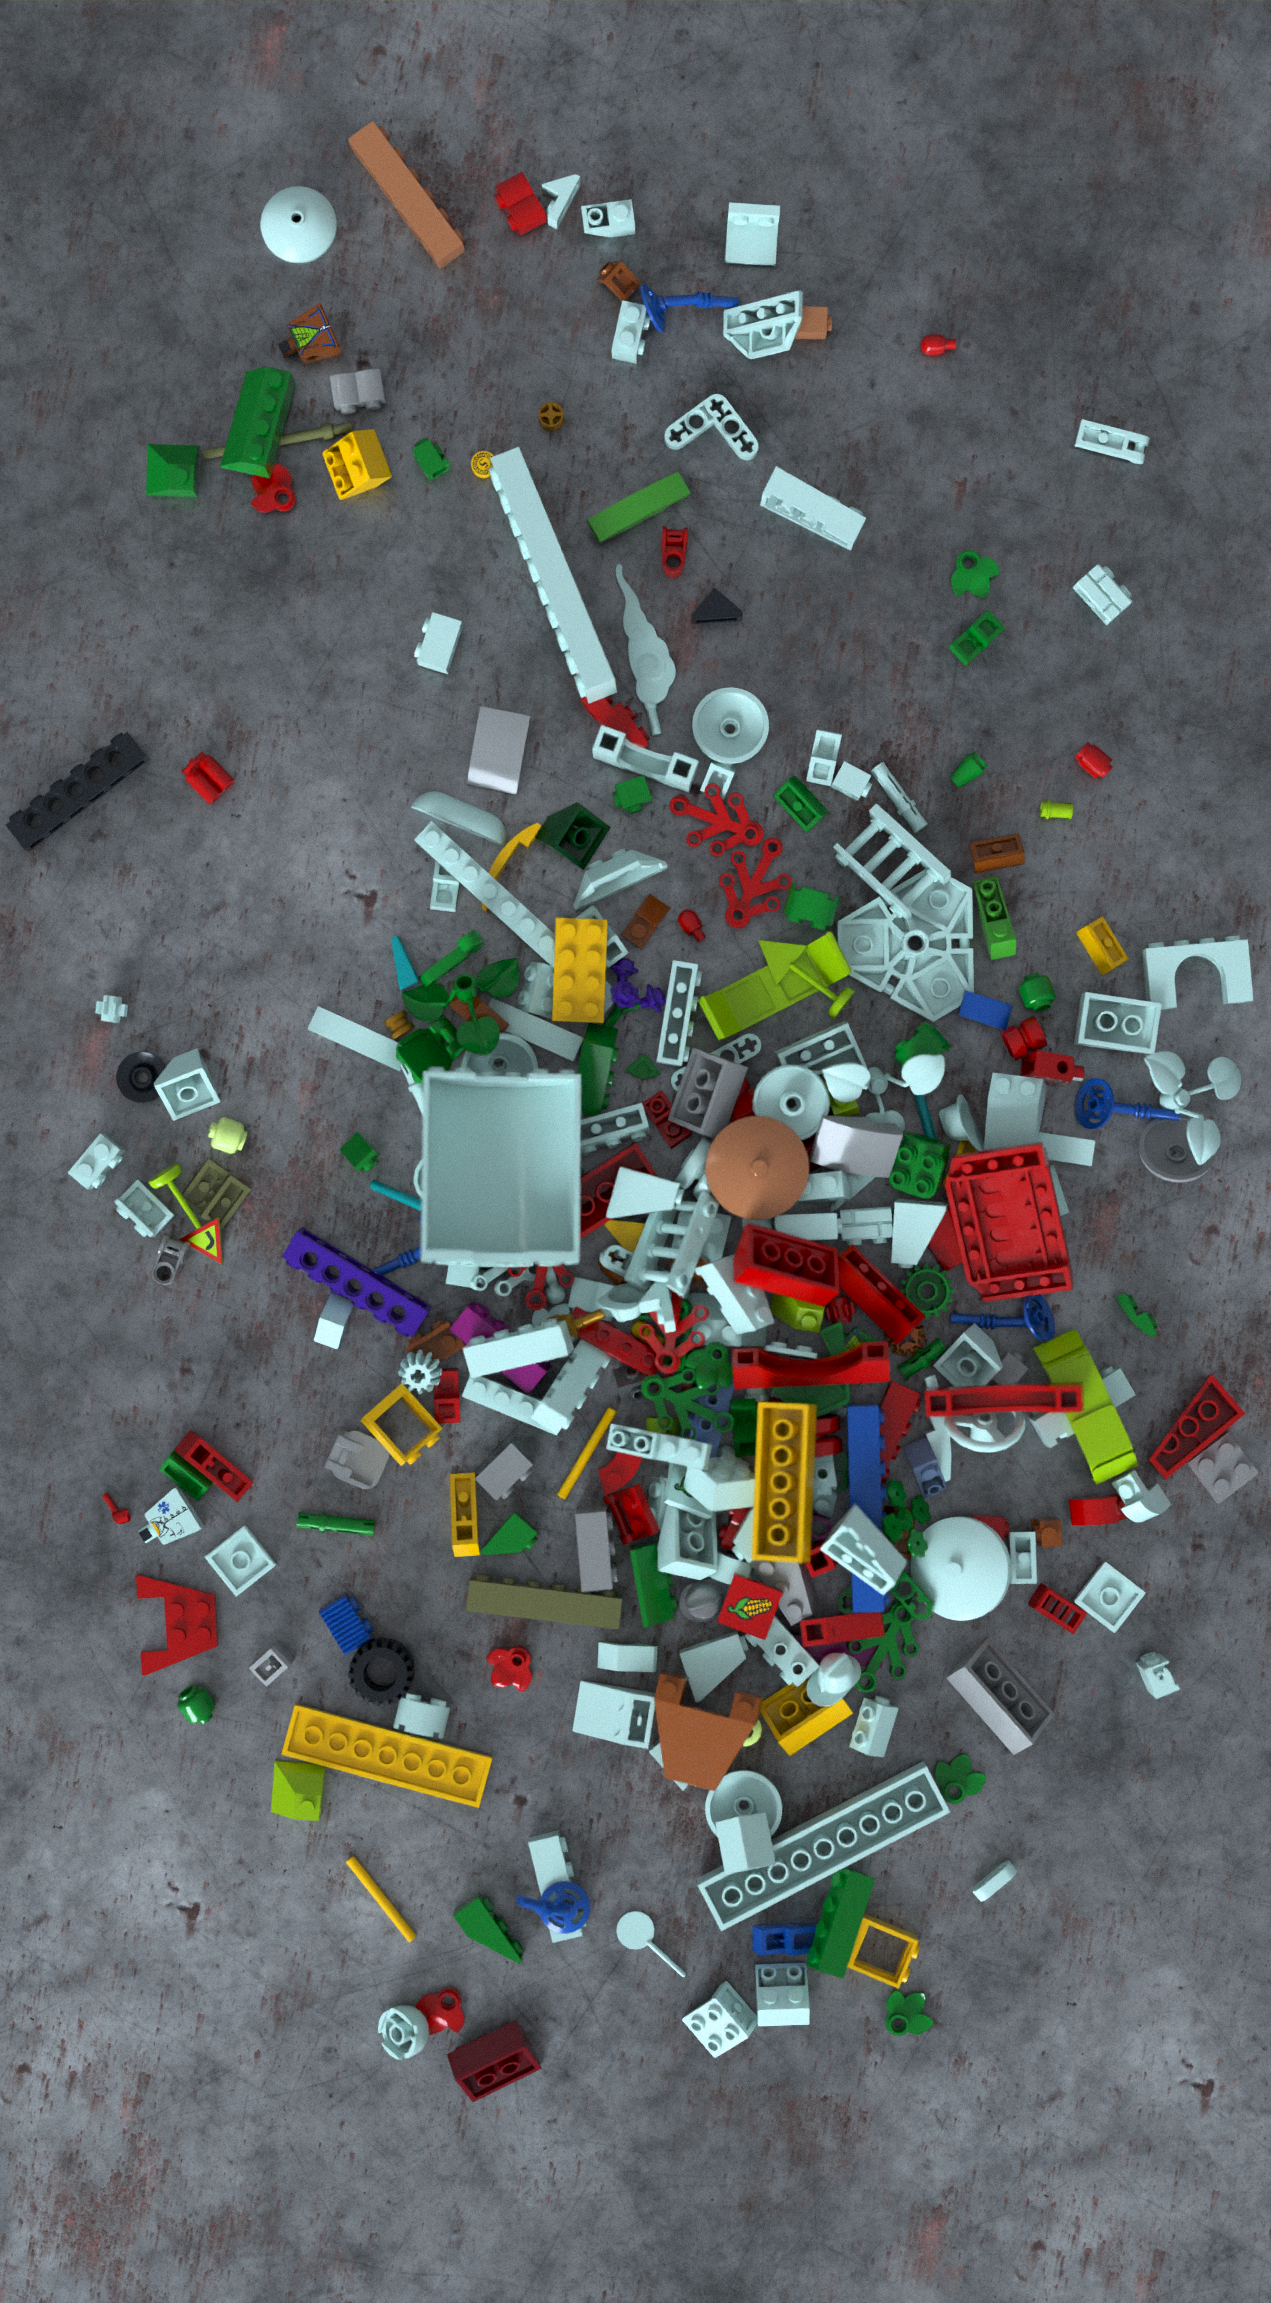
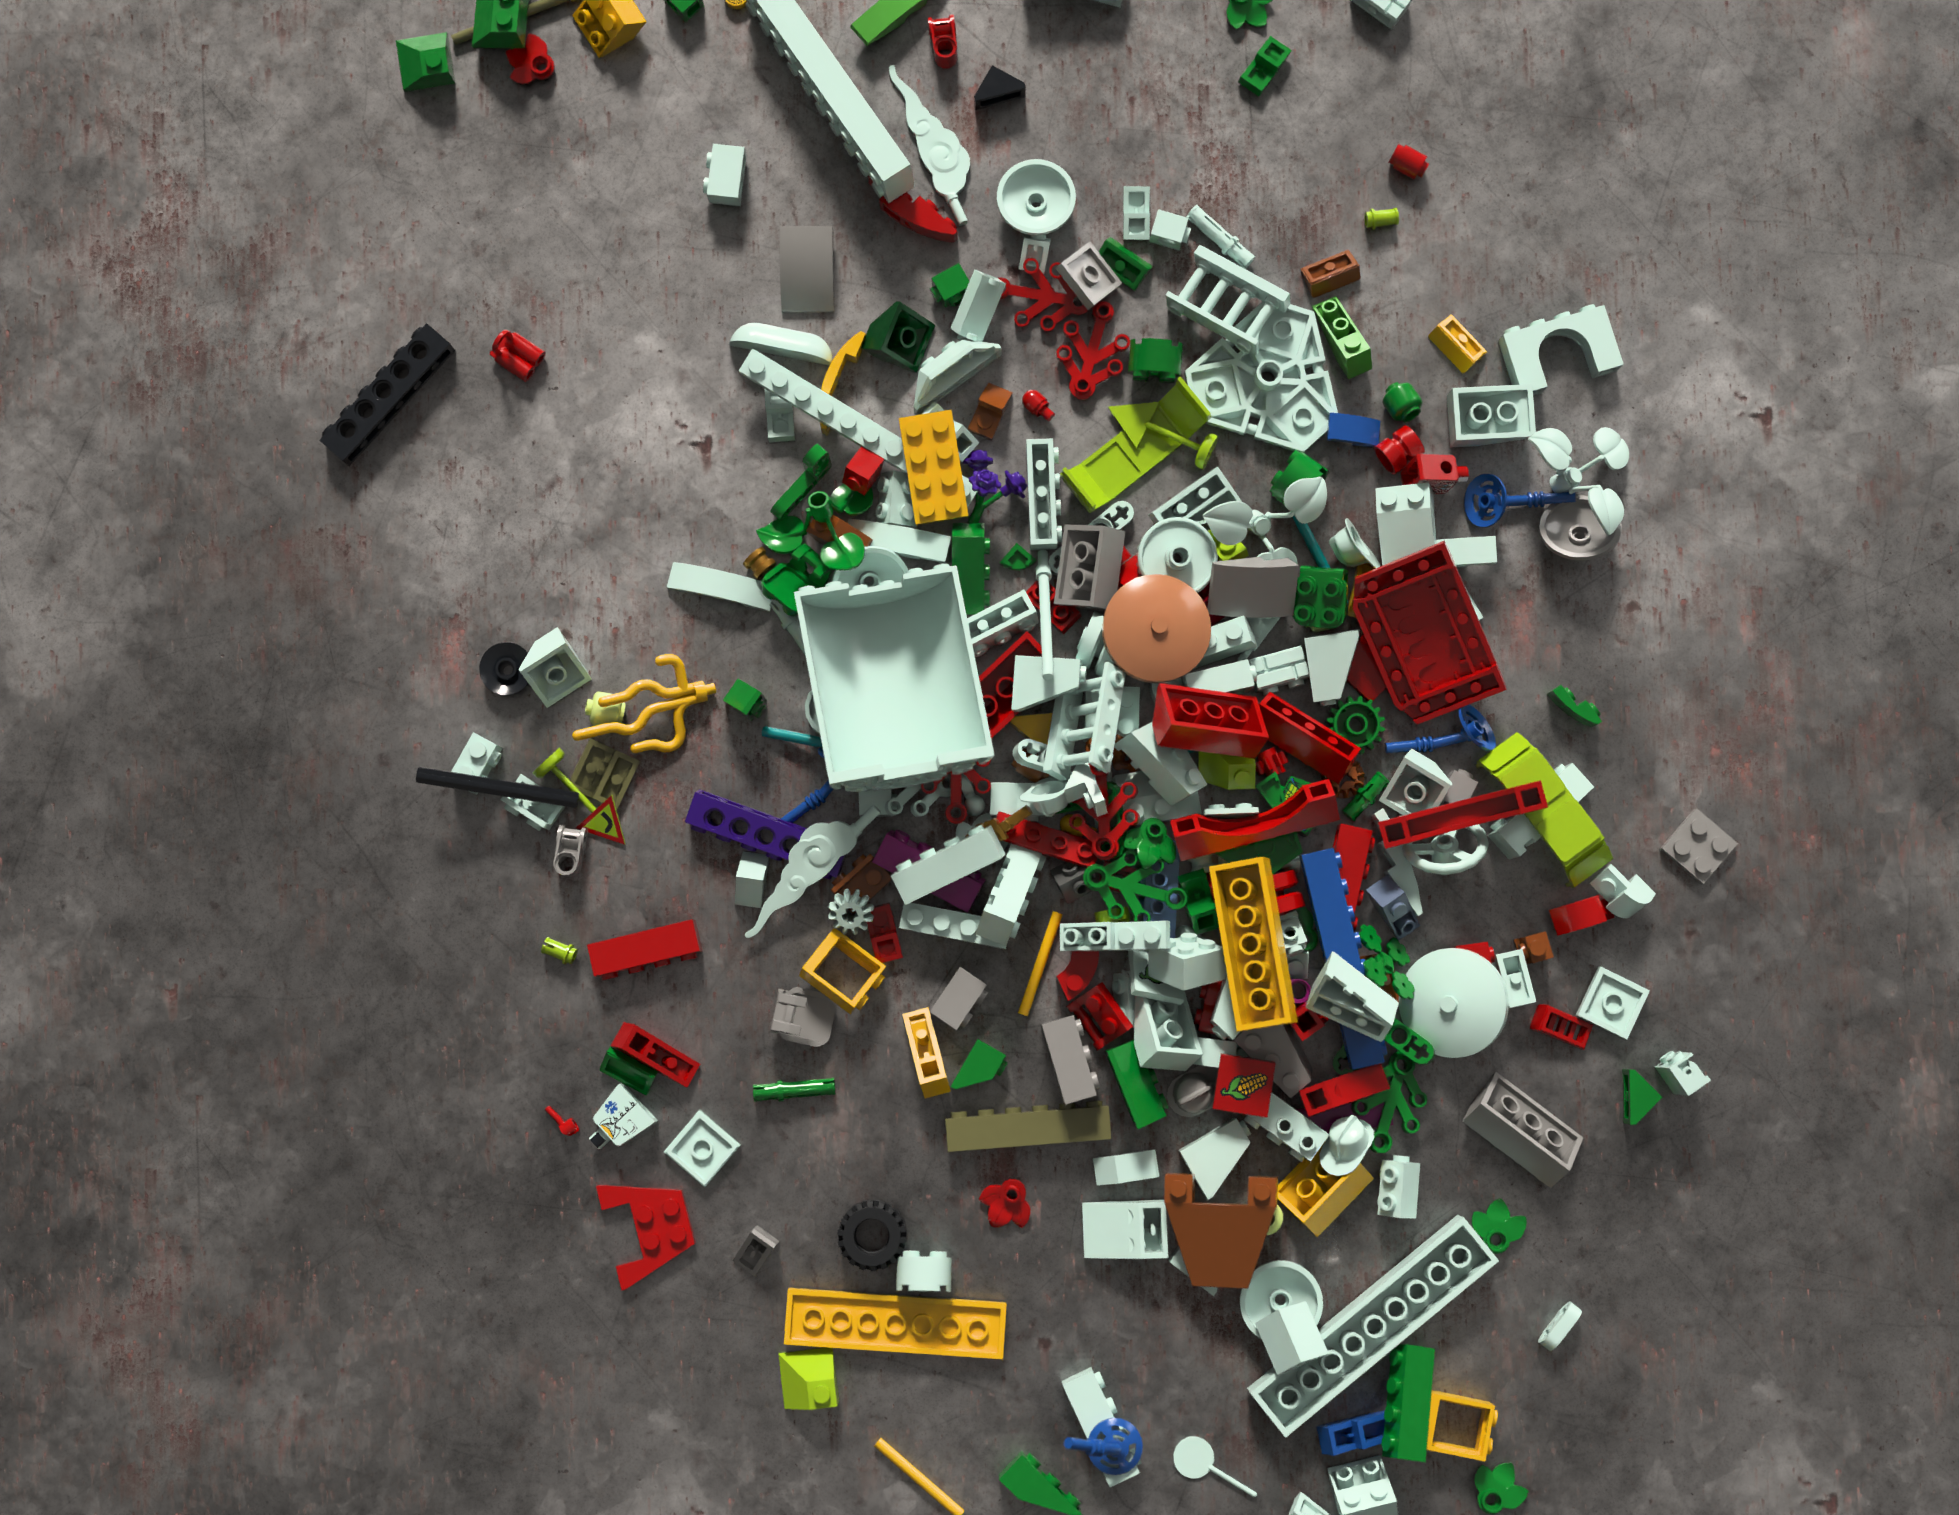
camera: 10 degrees left, 5 degrees down
light aqua gear [95,995,128,1023] -> none
green head [177,1685,216,1724] -> none
blue brick [319,1593,374,1655] -> none
teal slope [392,935,420,991] -> none
light aqua arch [592,725,699,793] -> none
green cone [949,751,987,788] -> none
red wedge [1147,1374,1245,1480] -> none
none -> black axle [416,767,579,808]
none -> lime pin [541,937,578,965]
none -> yellow plant [572,654,716,753]
none -> red brick [587,919,703,981]
none -> light aqua piece [745,805,881,938]
none -> red brick [842,446,884,496]
none -> light aqua brick [950,269,1006,342]
none -> light aqua bar [1035,550,1054,680]
none -> light grey plate [1056,242,1122,310]
none -> green slope [1622,1069,1662,1125]

